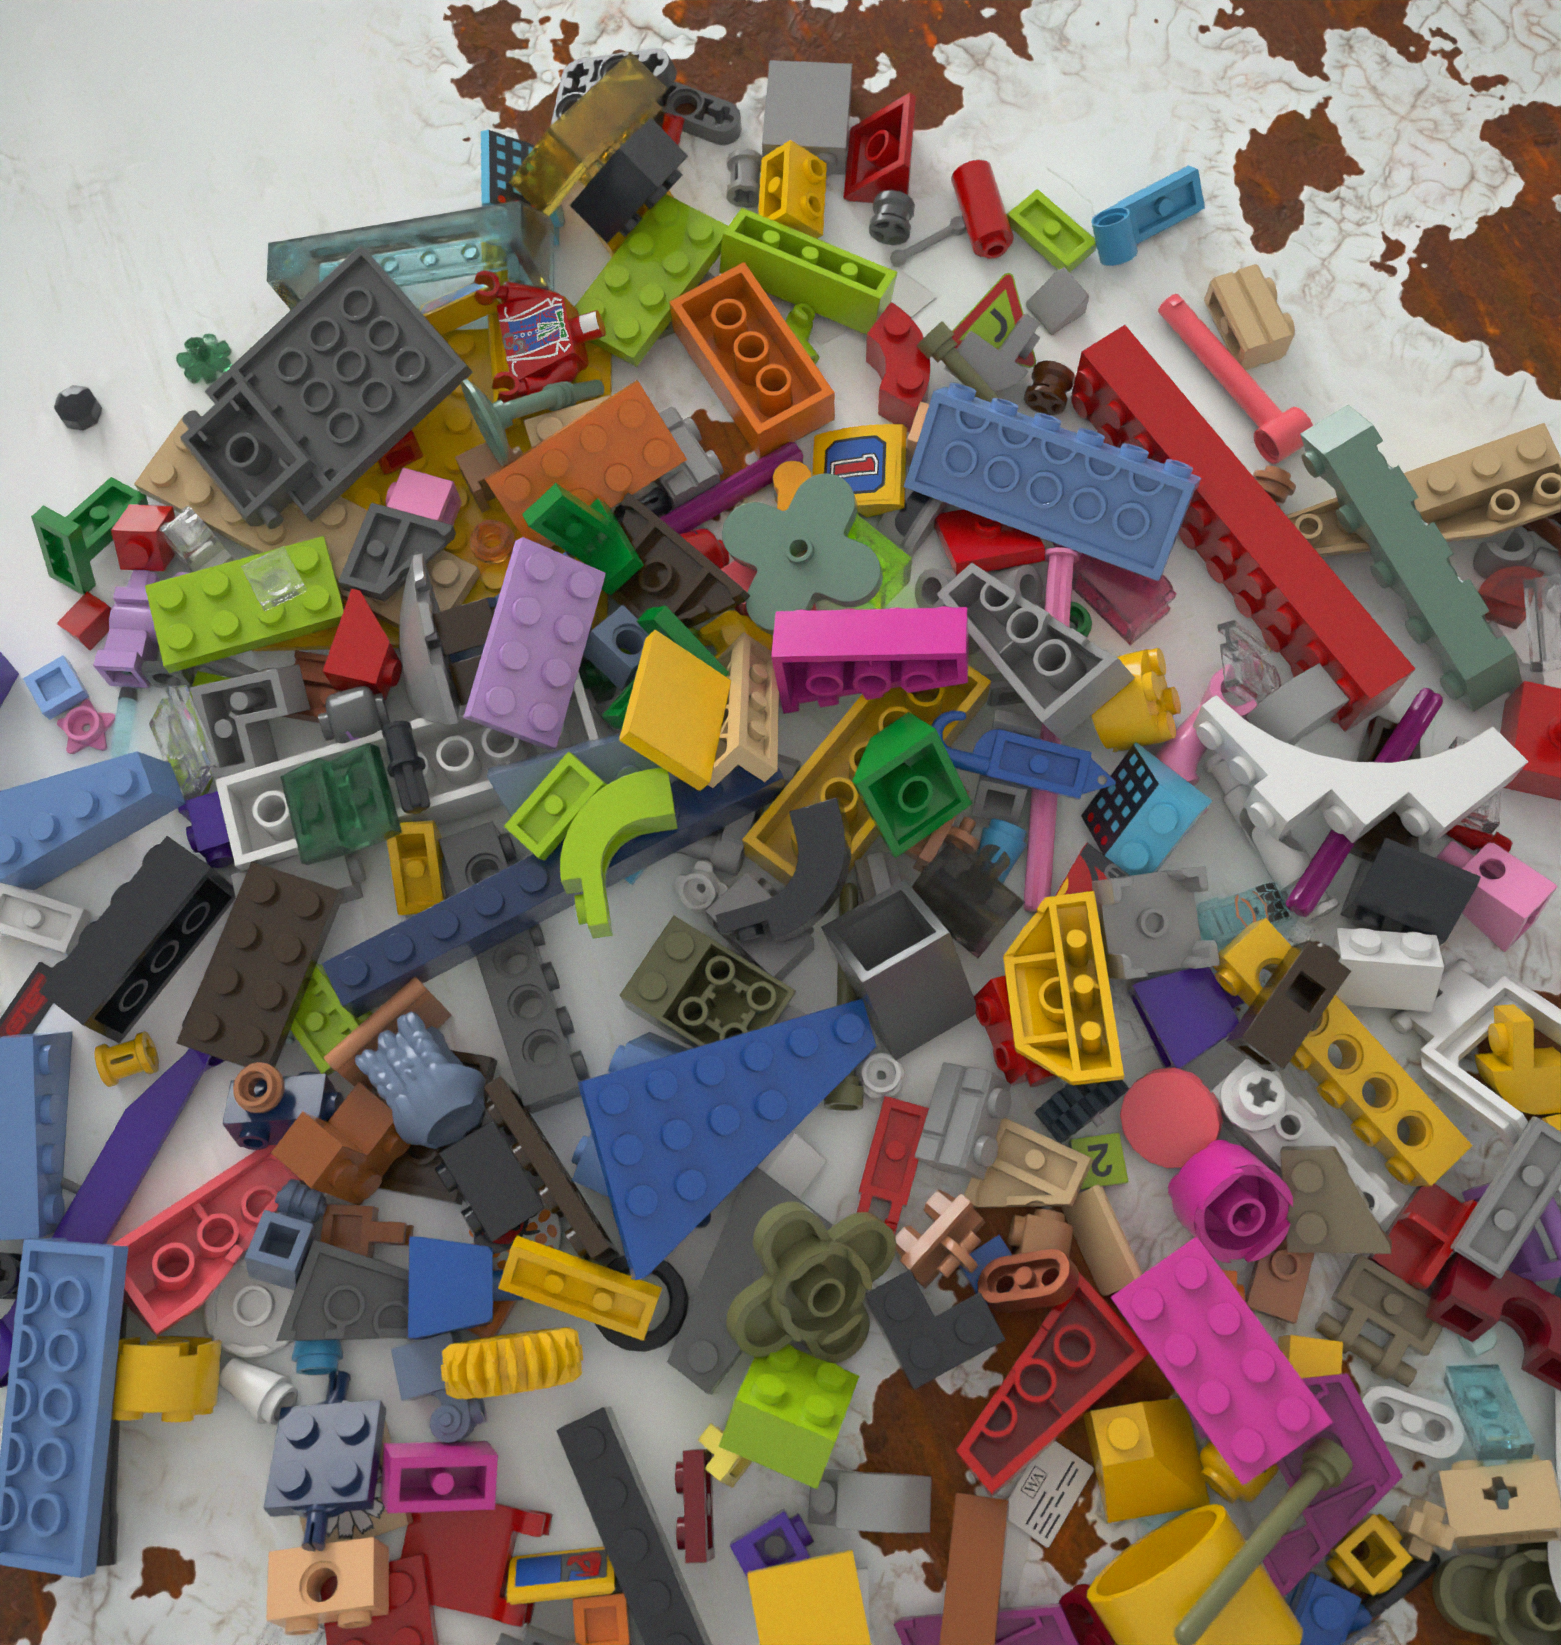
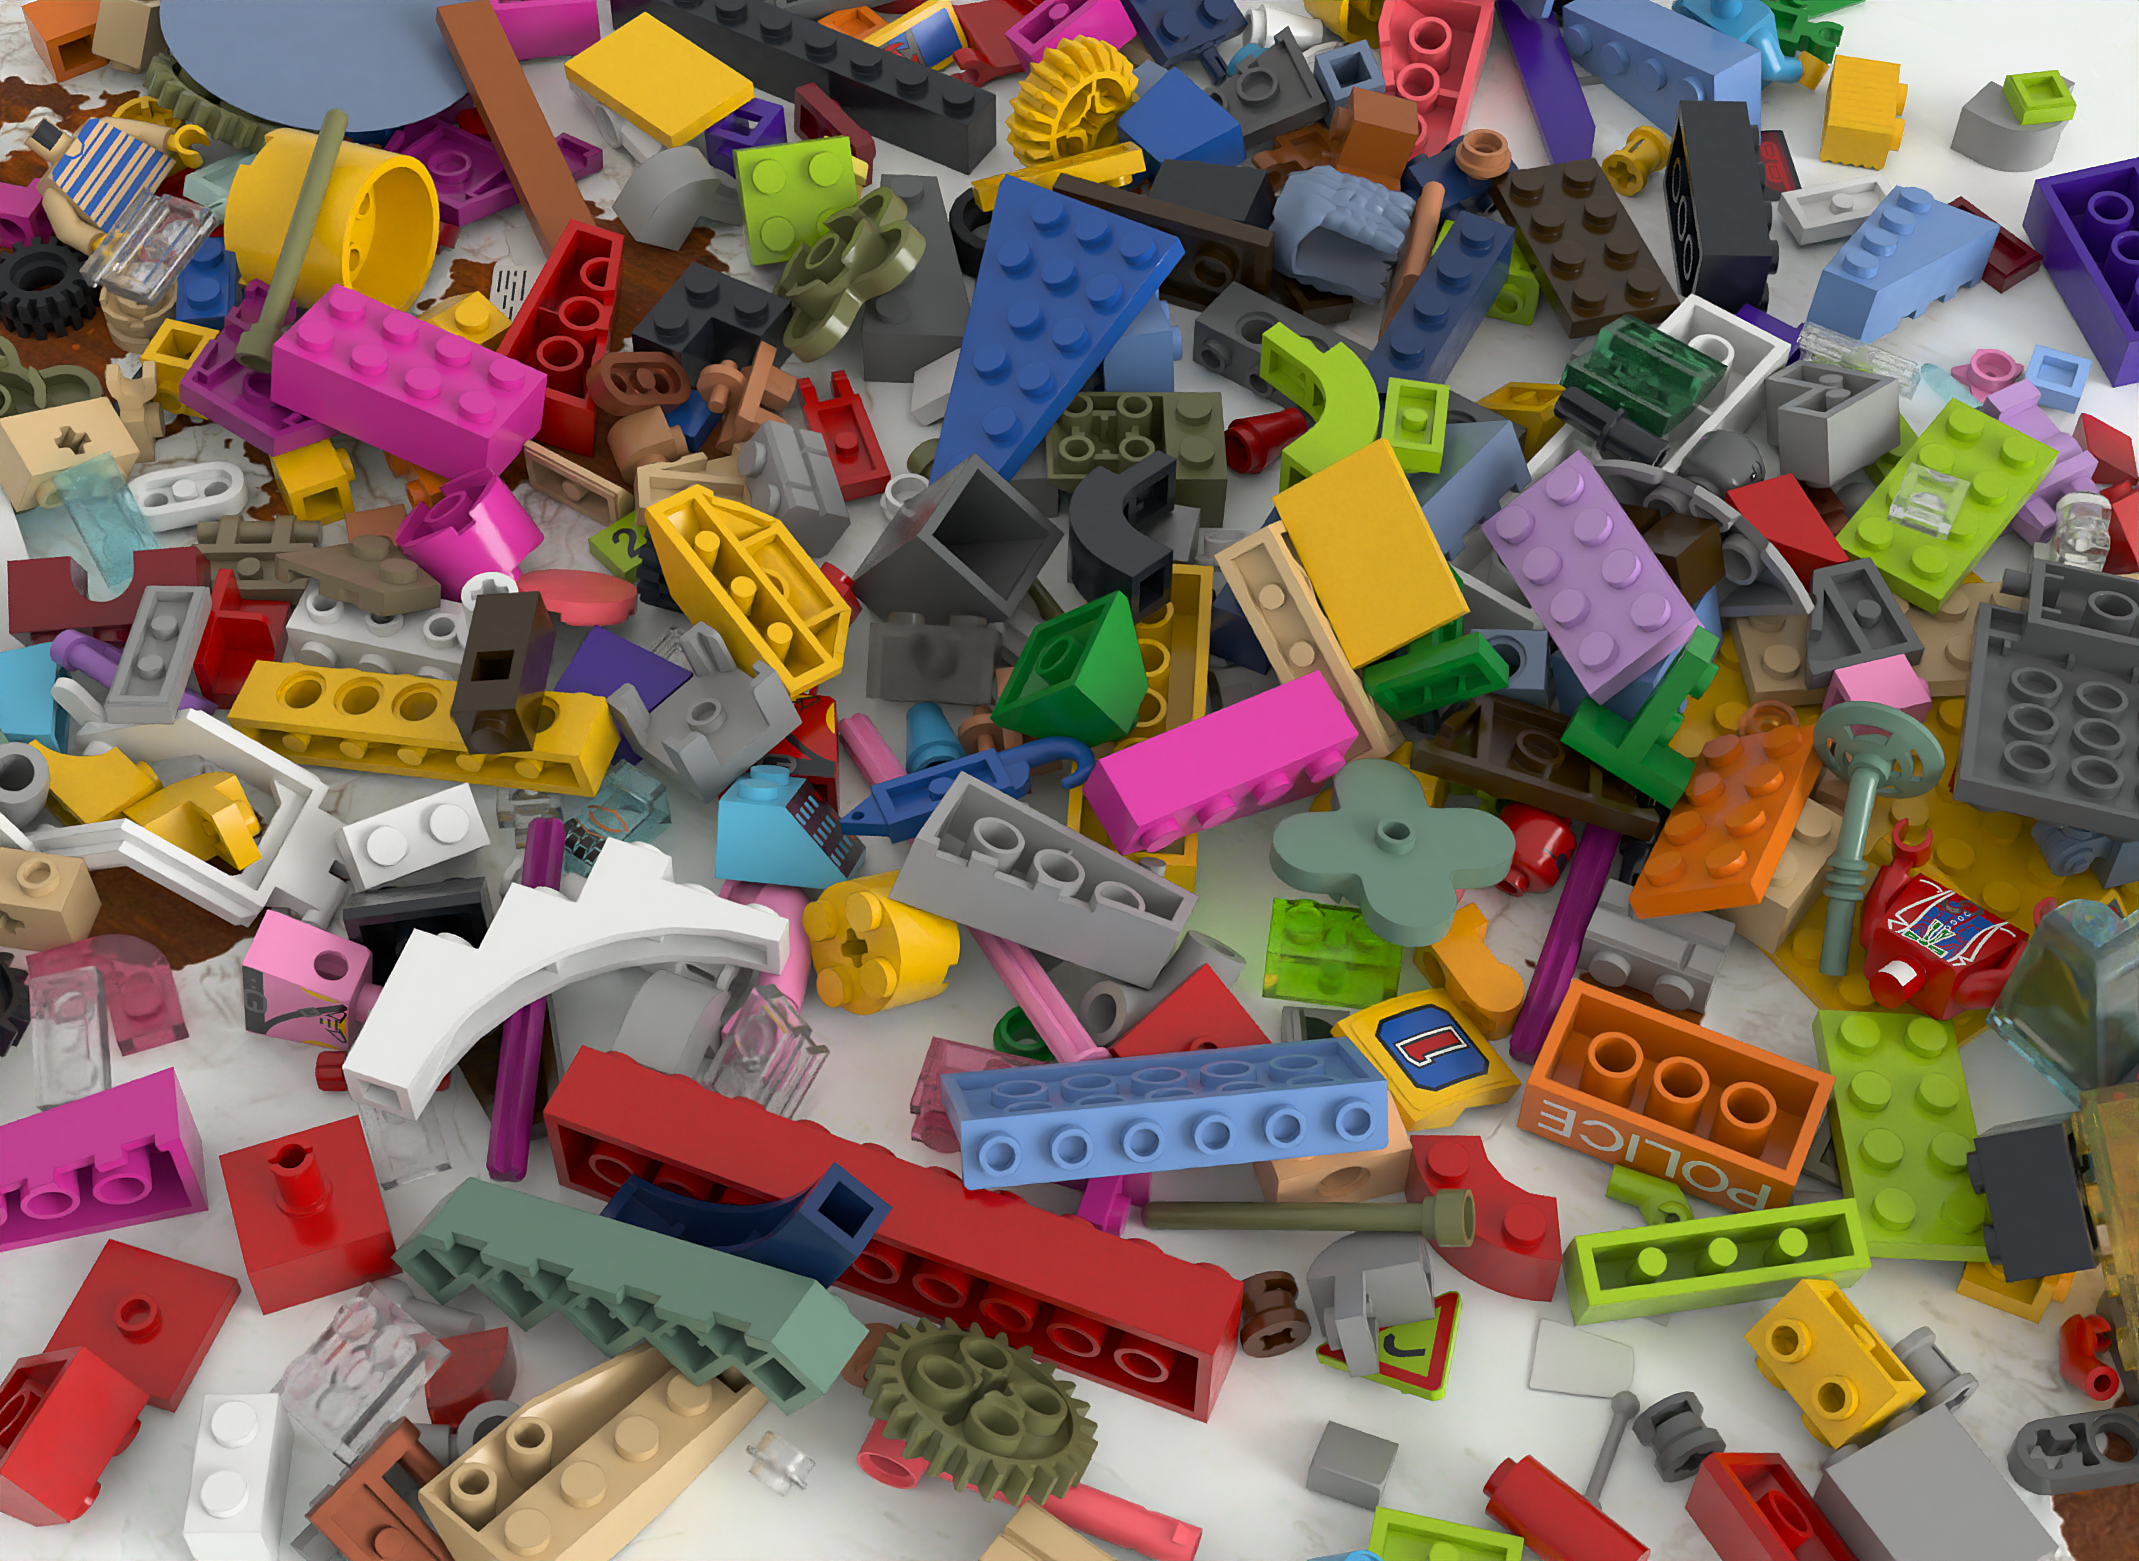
camera: 140 degrees right, 20 degrees down
none -> dark blue arch [599,1162,893,1290]
none -> olive gear [863,1317,1098,1507]
none -> red cone [1224,407,1307,474]

